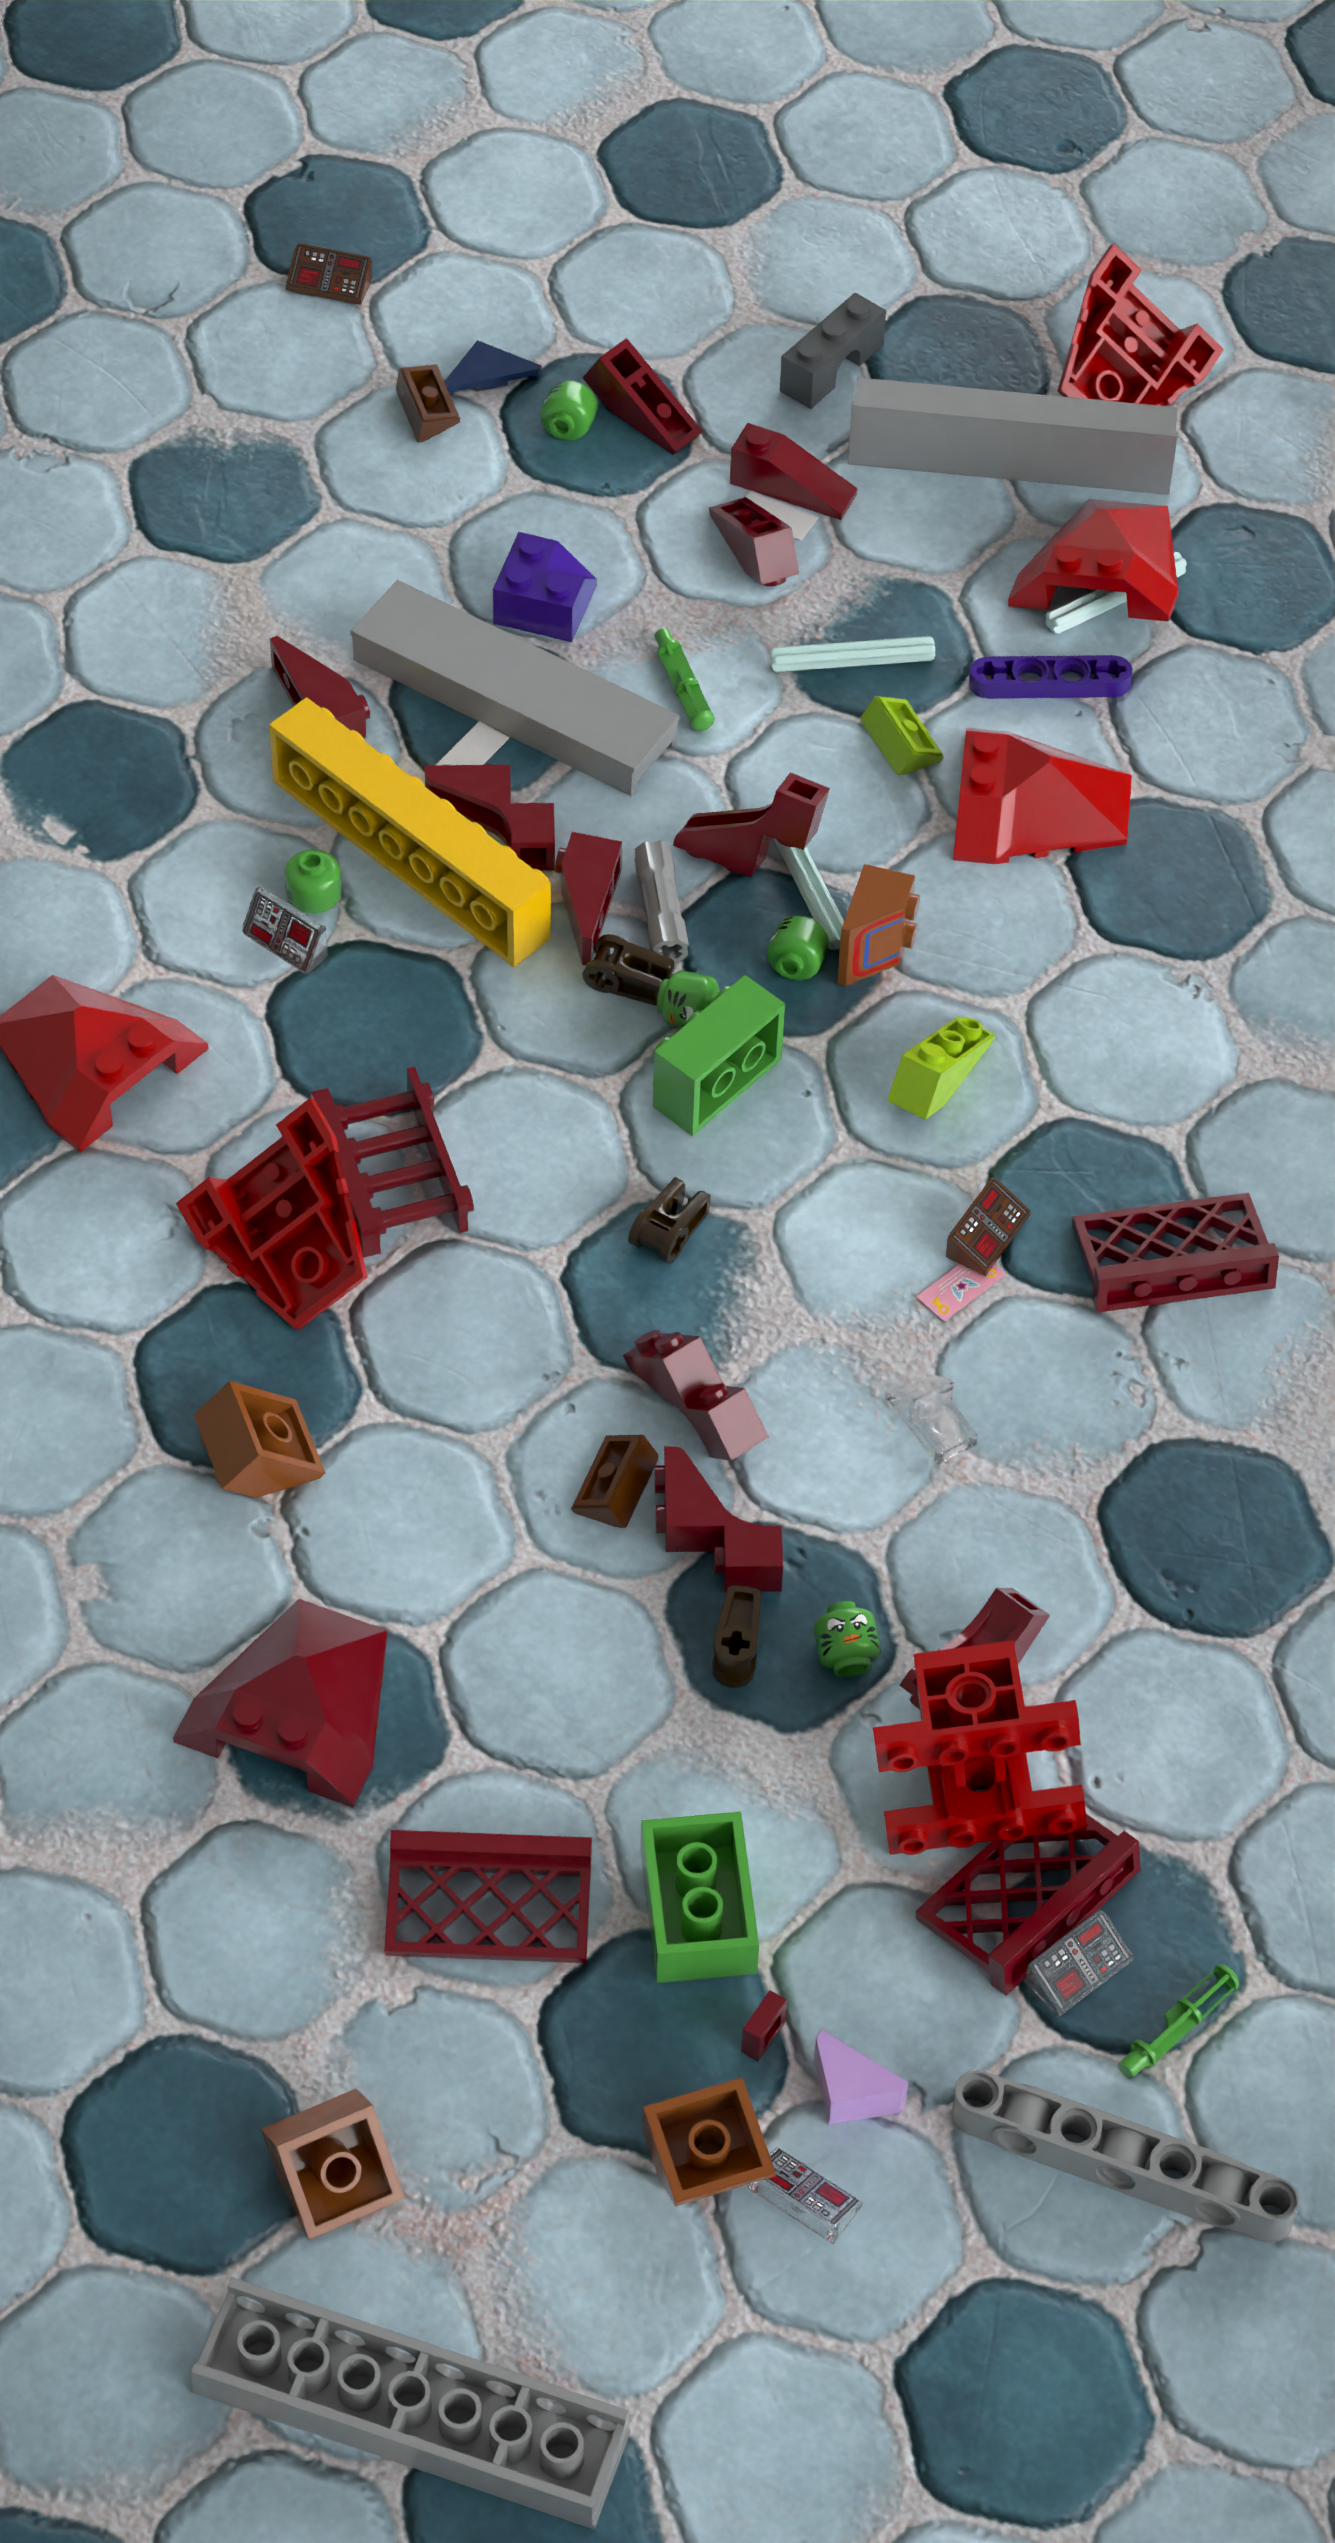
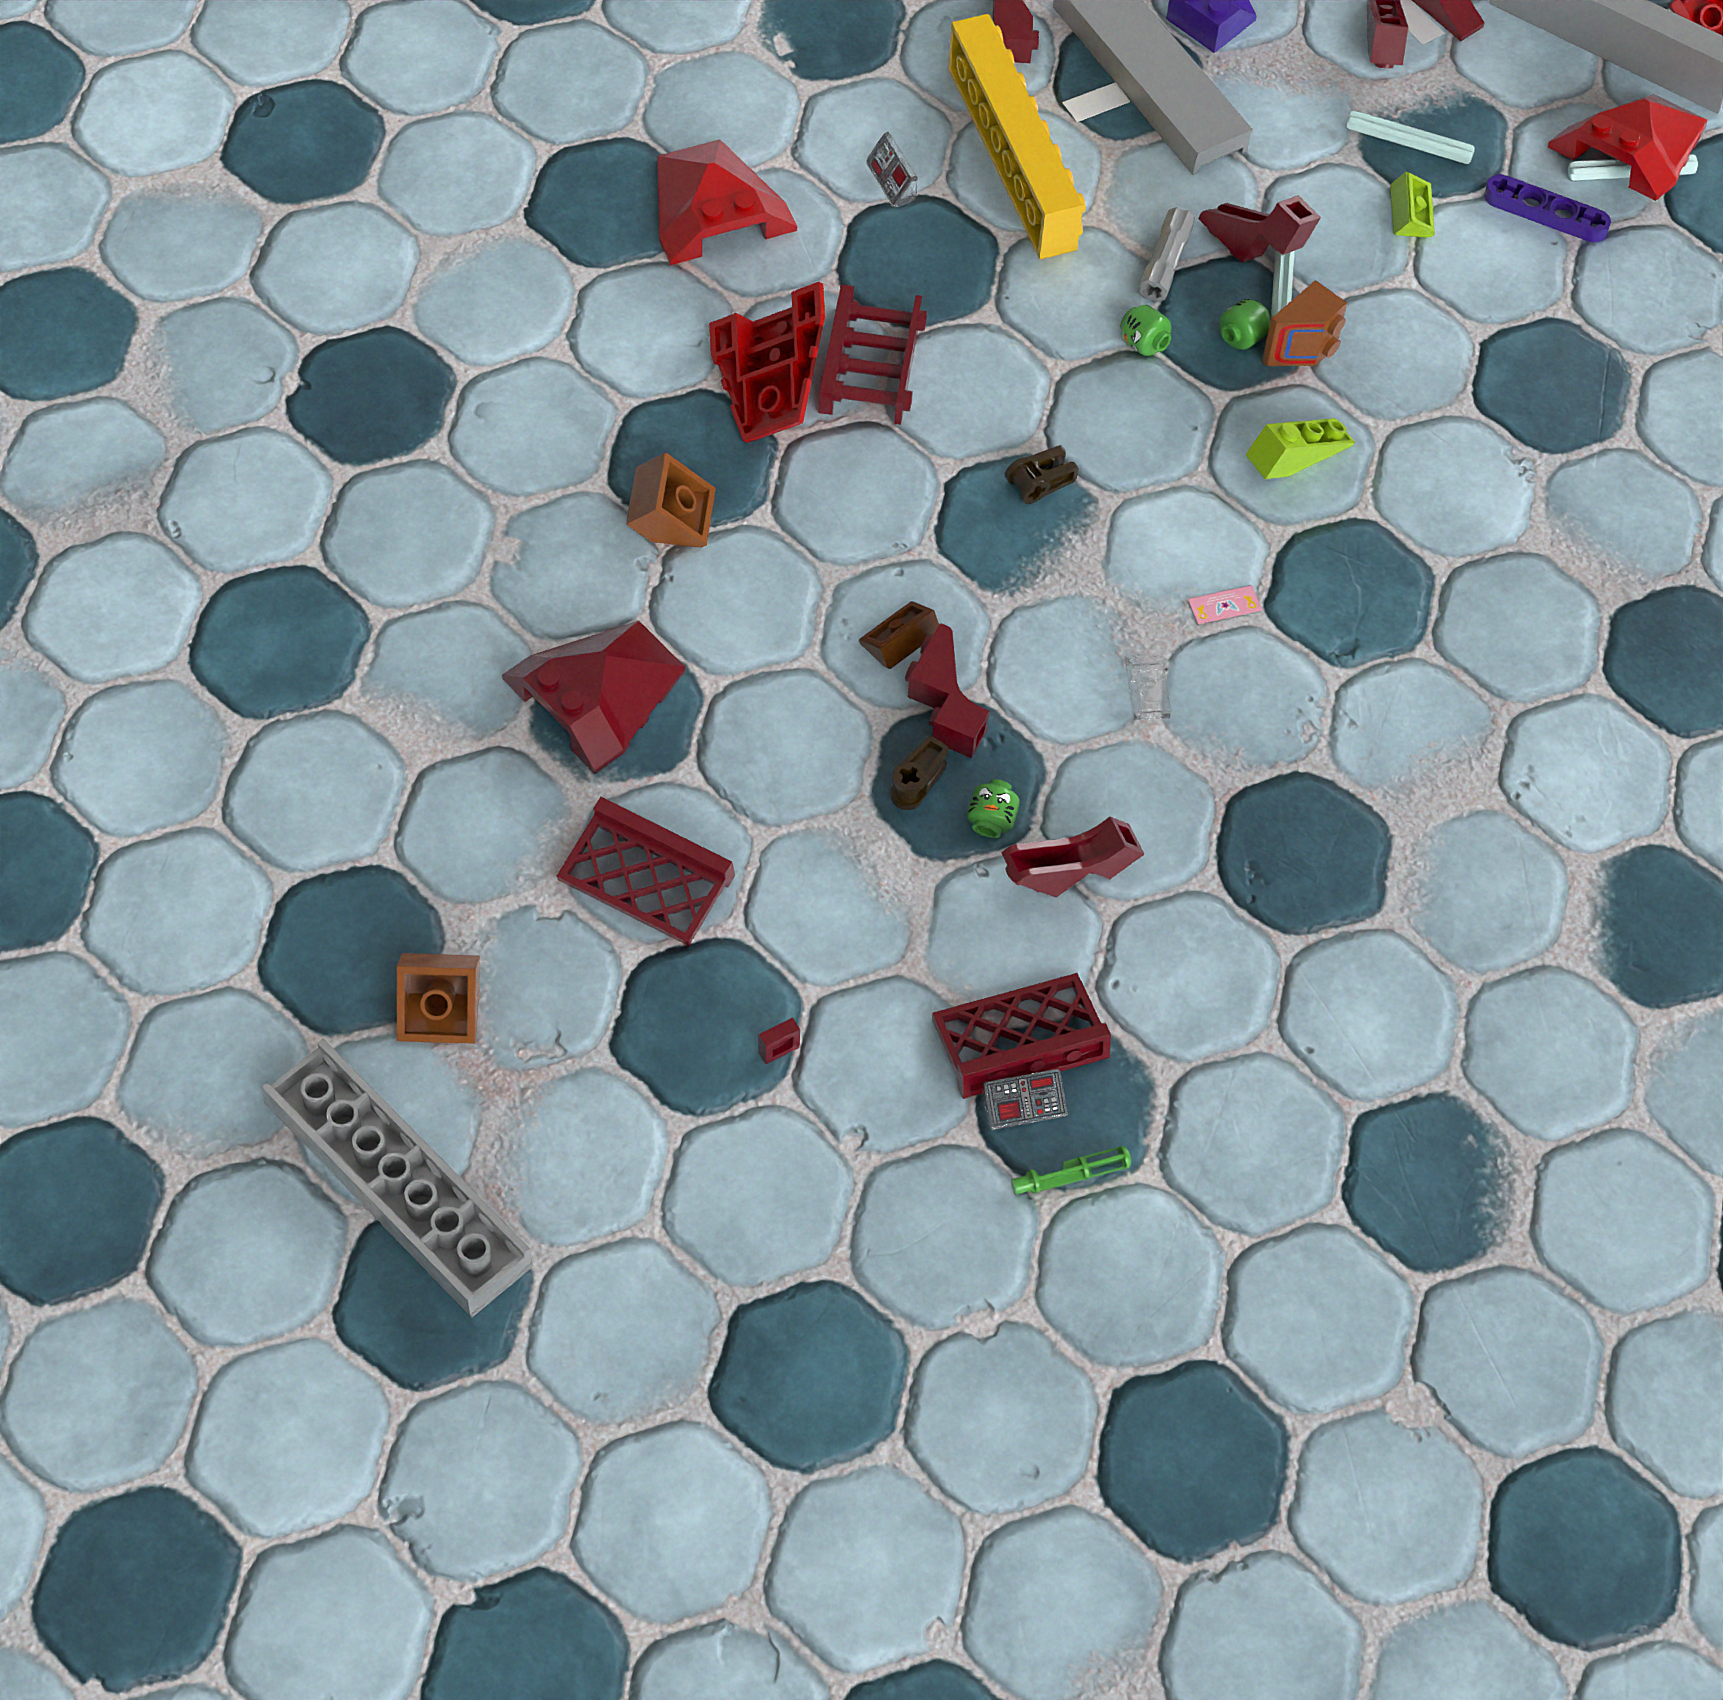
camera: 25 degrees right, 5 degrees up
bright green head [284,849,342,914] -> none
dark red arch [424,764,555,871] -> none
dark red slope [555,832,622,966] -> none
dark brown piece [582,934,674,1006] -> none
dark red arch [623,1330,769,1461] -> none
bright green brick [640,1812,759,1983] -> none
dark orange slope [642,2077,776,2207] -> none
bright green brick [653,975,785,1136] -> none
bright green piece [654,628,715,731] -> none
slope [747,2147,863,2245] -> none
lavender slope [814,2029,908,2125] -> none
red piece [873,1640,1087,1855] -> none
slope [946,1178,1031,1276] -> none
light grey beam [951,2070,1299,2243] -> none
red wedge [953,728,1132,864] -> none
dark red fence [1072,1193,1279,1313] -> none

